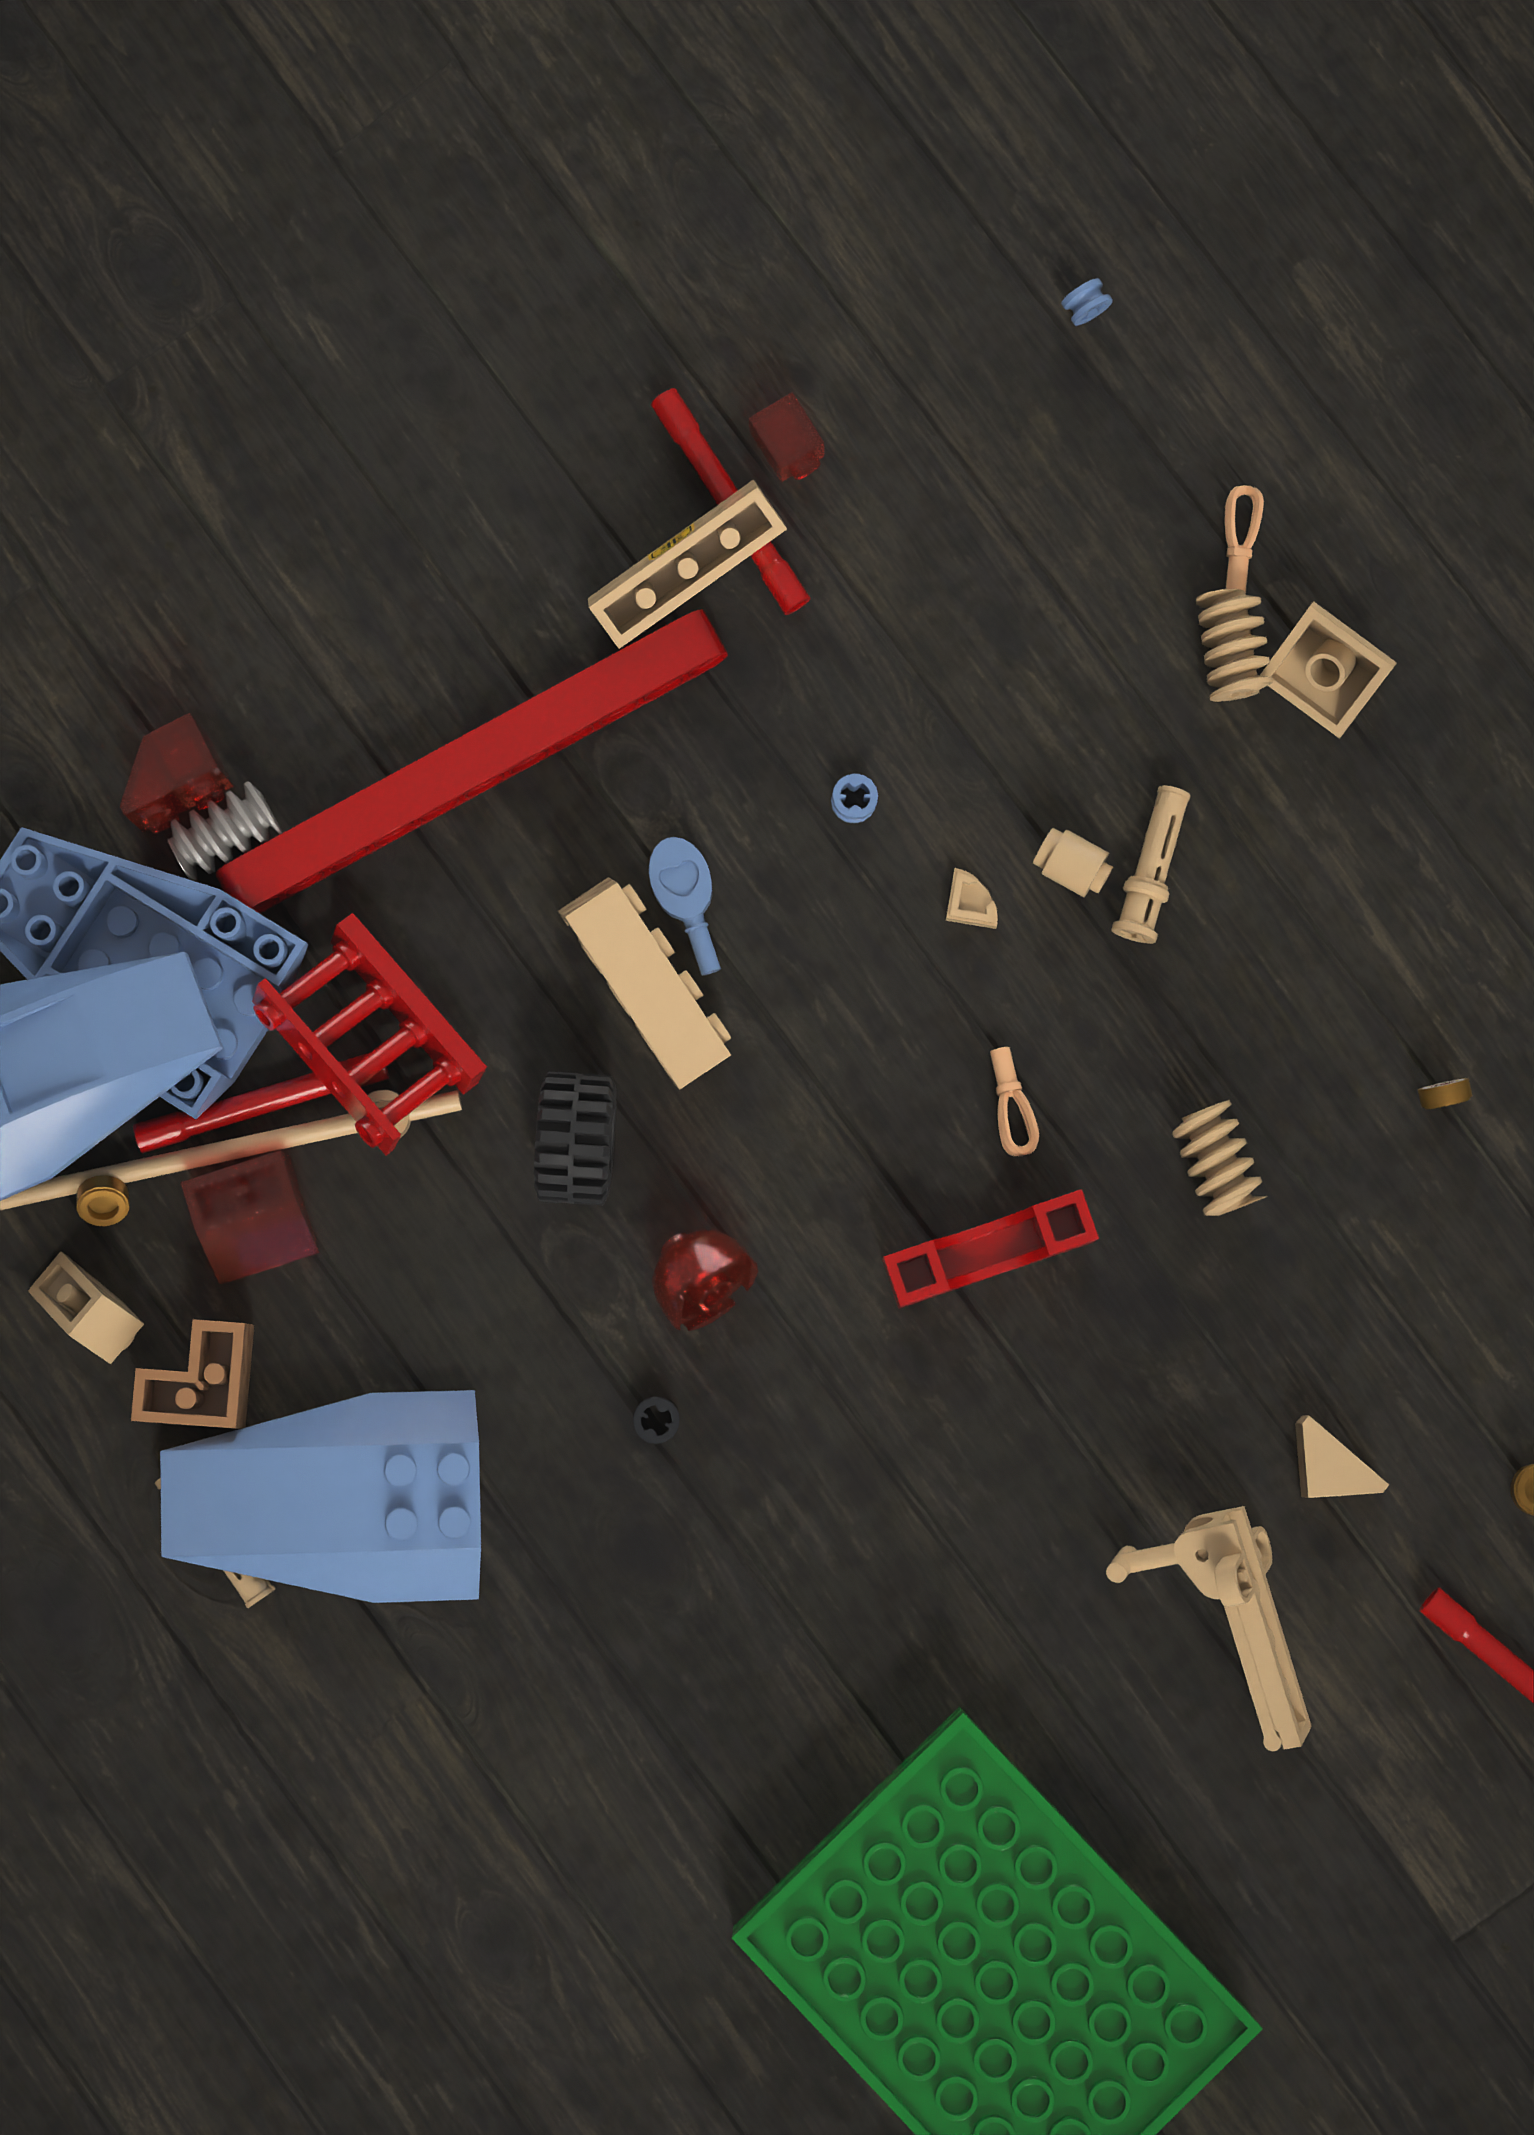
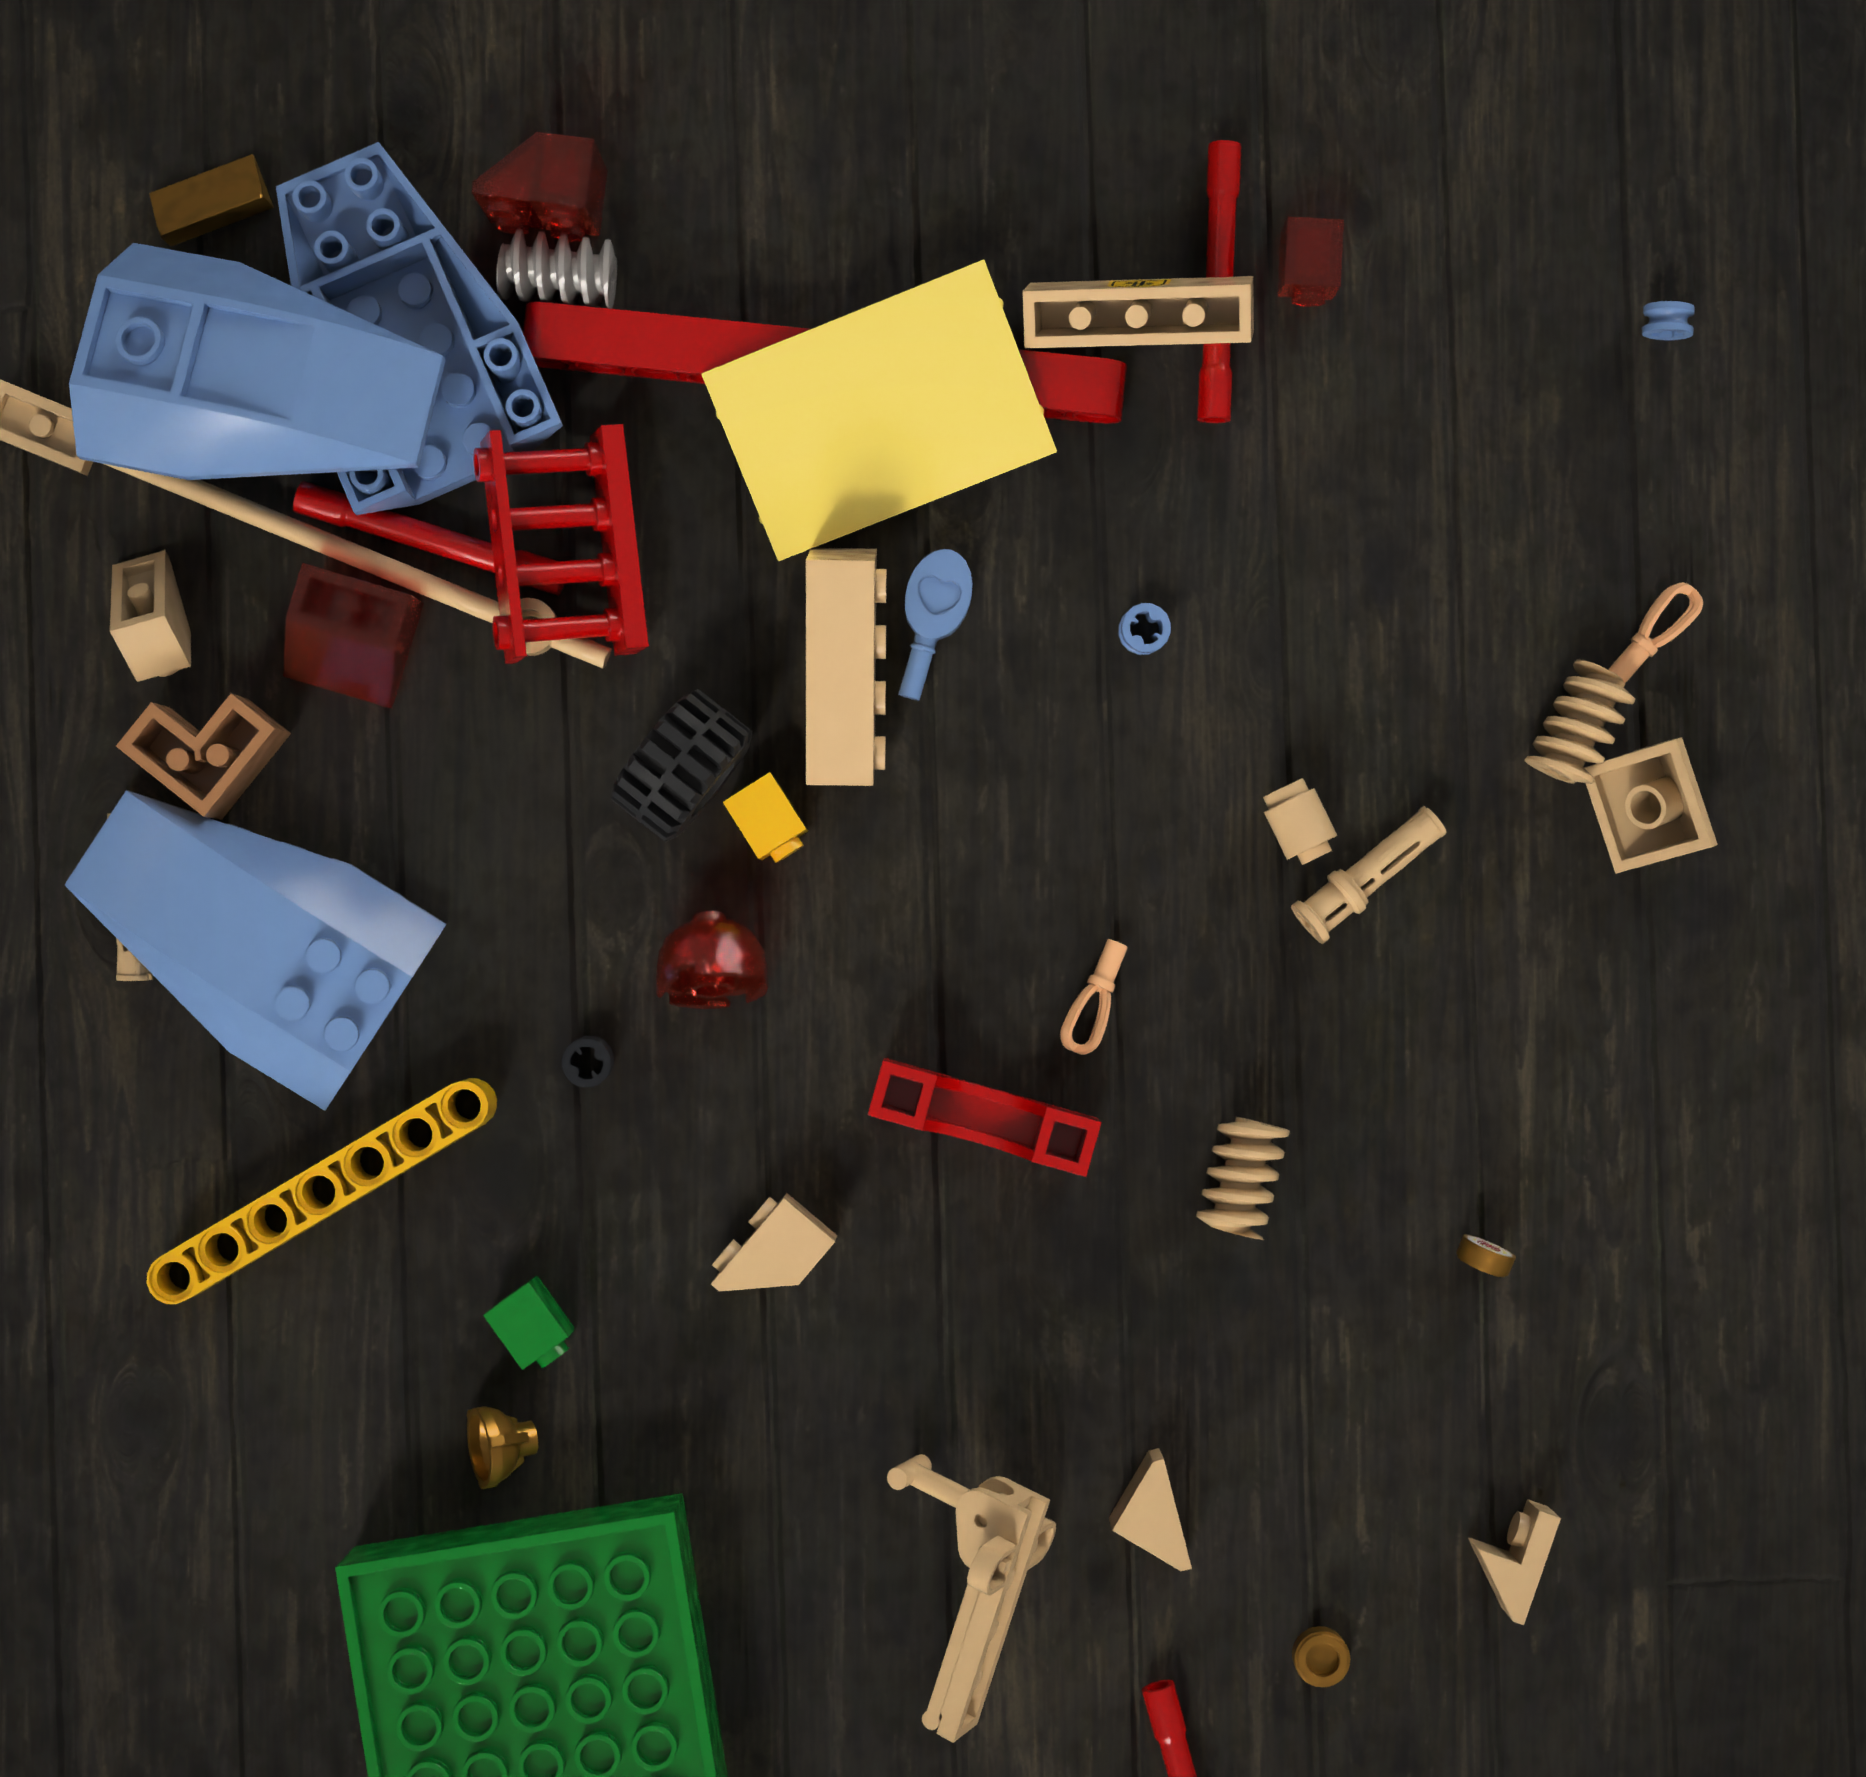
camera: 30 degrees right, 5 degrees up
pearl gold tile [77,1175,129,1226] -> none
tan tile [946,868,998,929] -> none
none -> yellow beam [147,1078,497,1304]
none -> pearl gold piece [467,1406,538,1489]
none -> green brick [483,1275,575,1370]
none -> light yellow piece [701,259,1057,561]
none -> tan slope [711,1193,837,1291]
none -> yellow brick [723,772,808,863]

